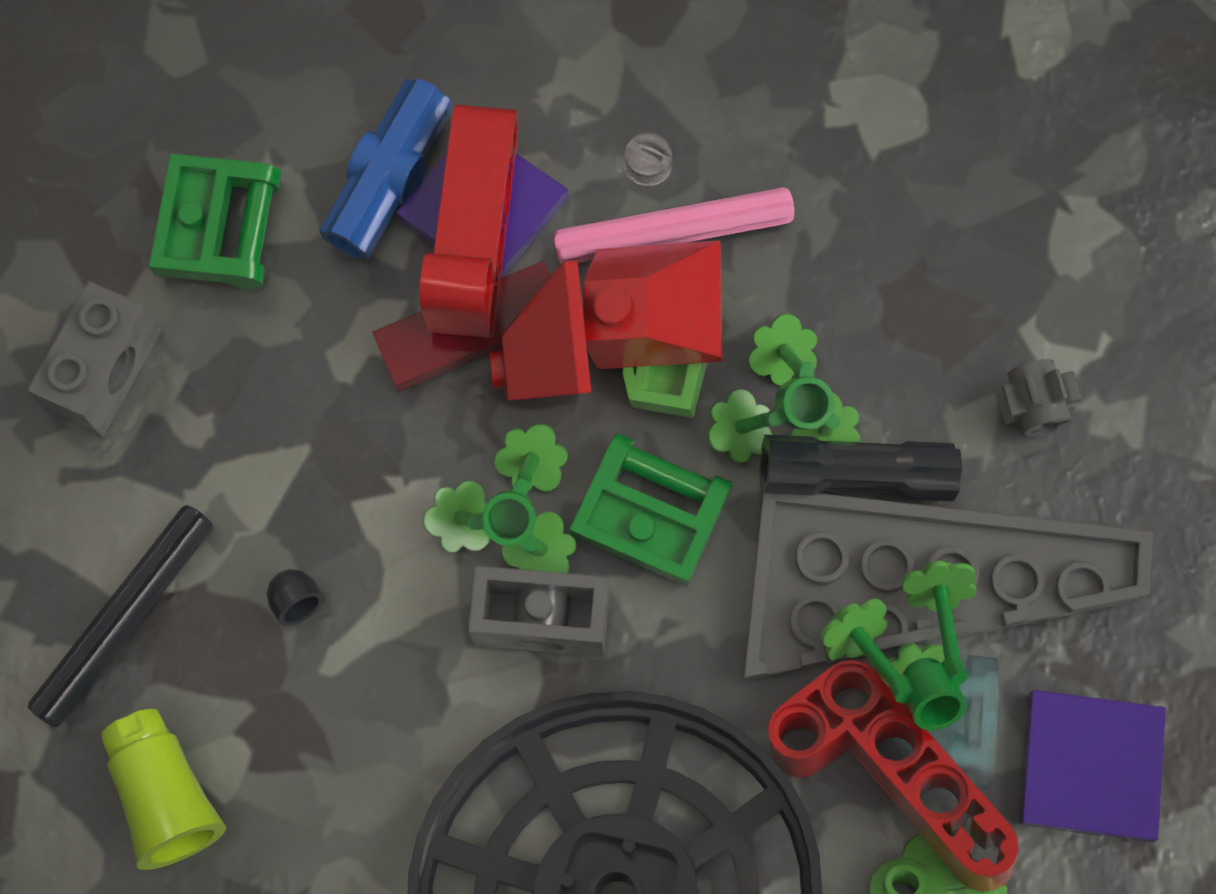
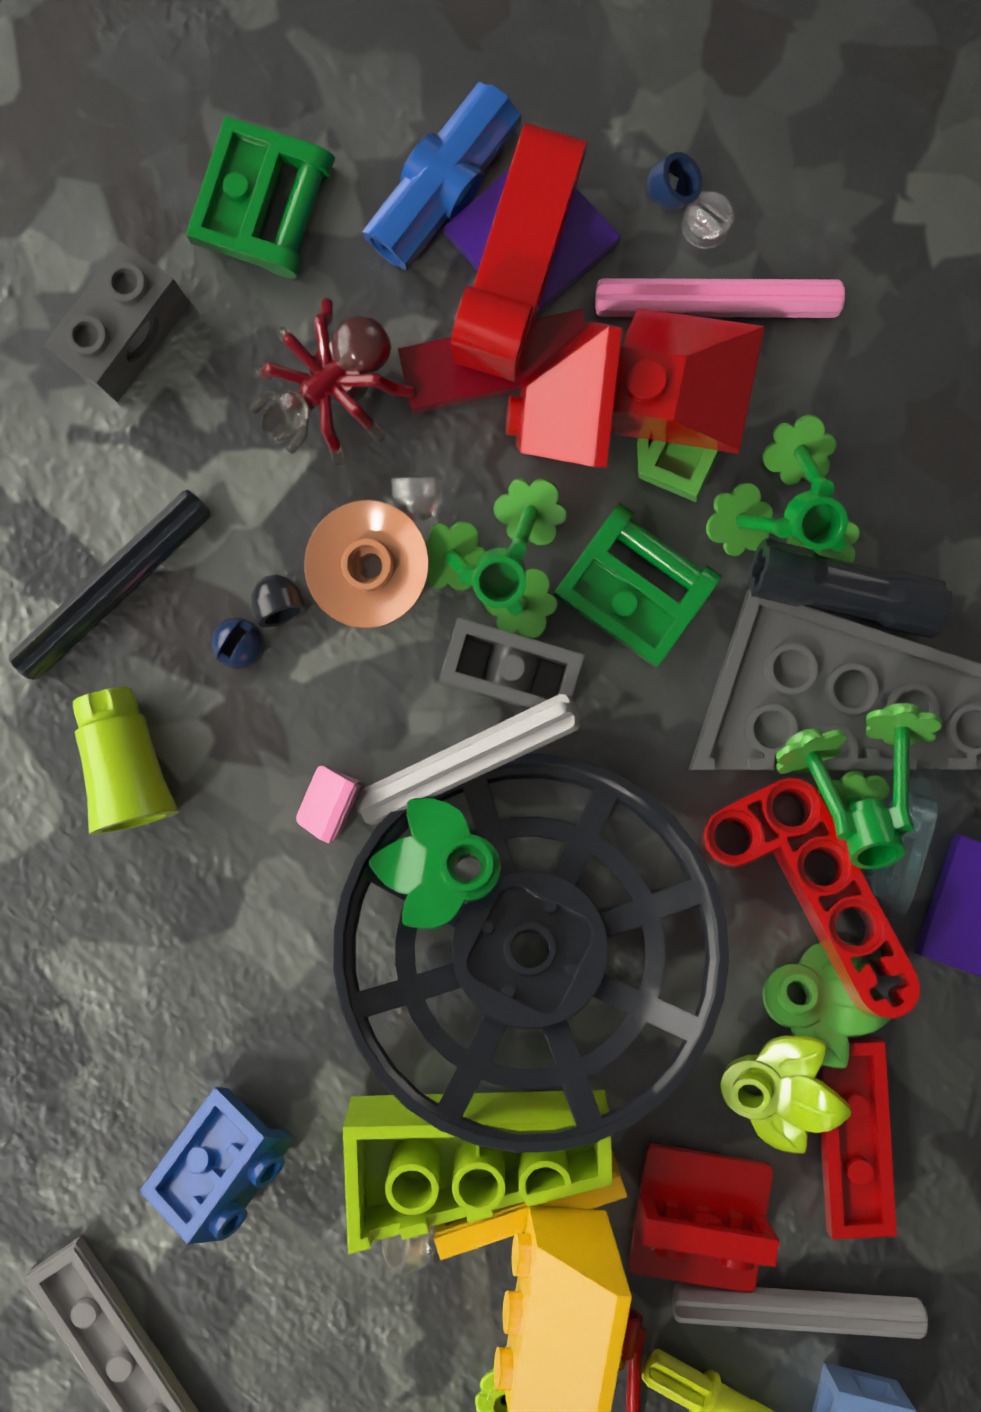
camera: 10 degrees right, 15 degrees up
none -> dark blue hinge [211,618,265,669]
none -> animal [249,298,417,466]
none -> bright pink slope [296,766,362,843]
none -> nougat dish [304,500,430,628]
none -> axle [355,694,582,825]
none -> green plate [369,798,501,929]
none -> clear hinge [391,477,442,521]
none -> dark blue hinge [646,152,703,211]

